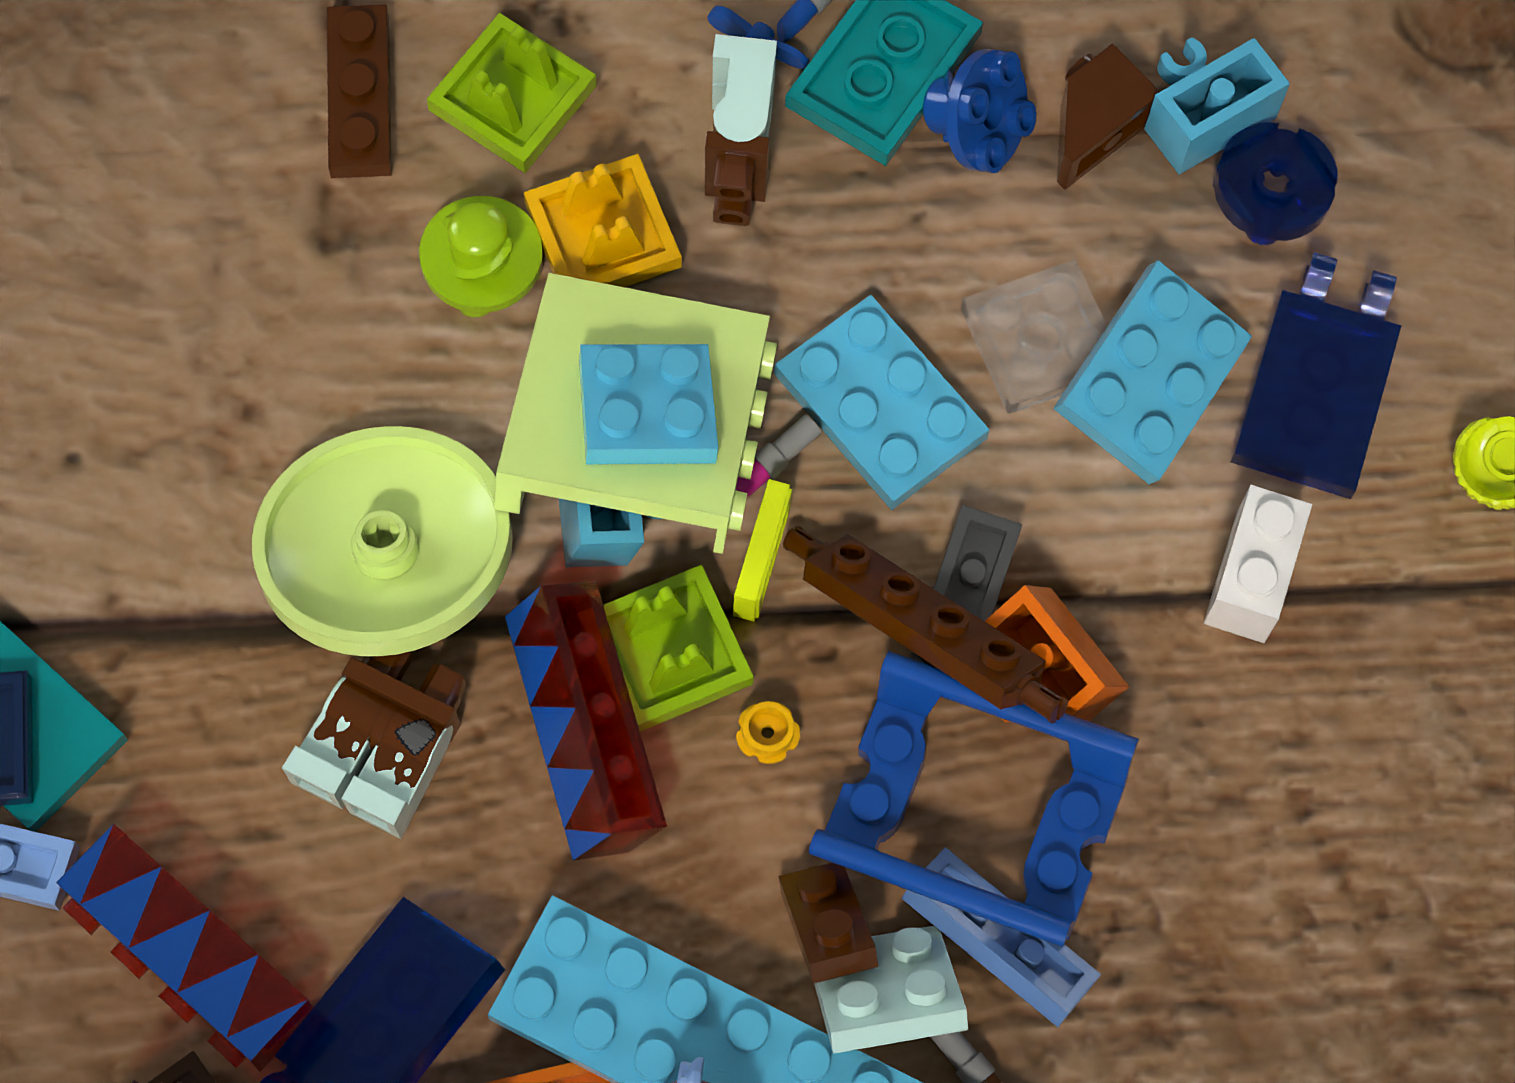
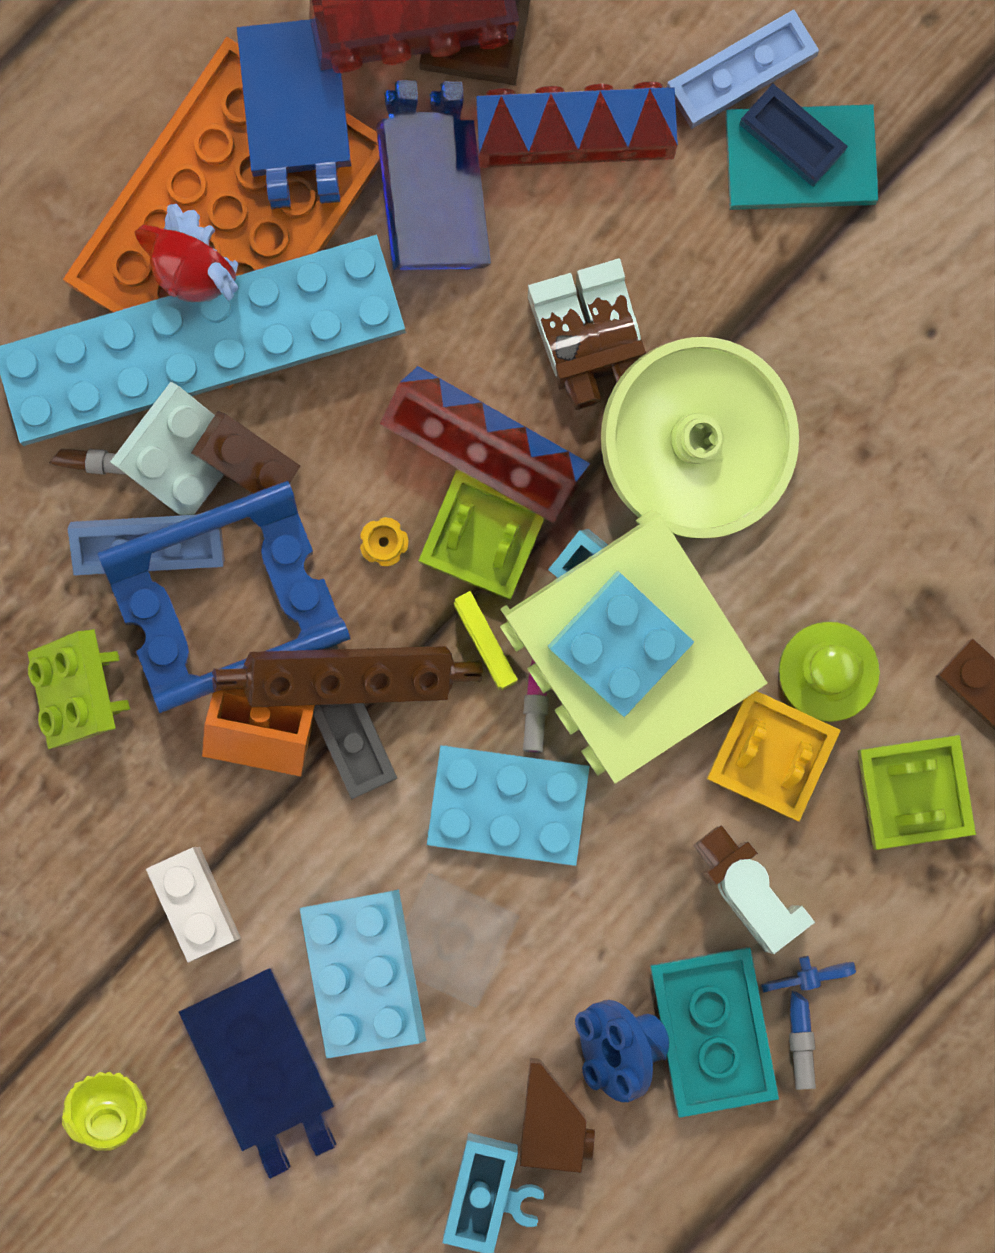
camera: 140 degrees right, 15 degrees up
clear blue plate [1213,122,1338,245] -> none
none -> lime plate [28,629,130,749]

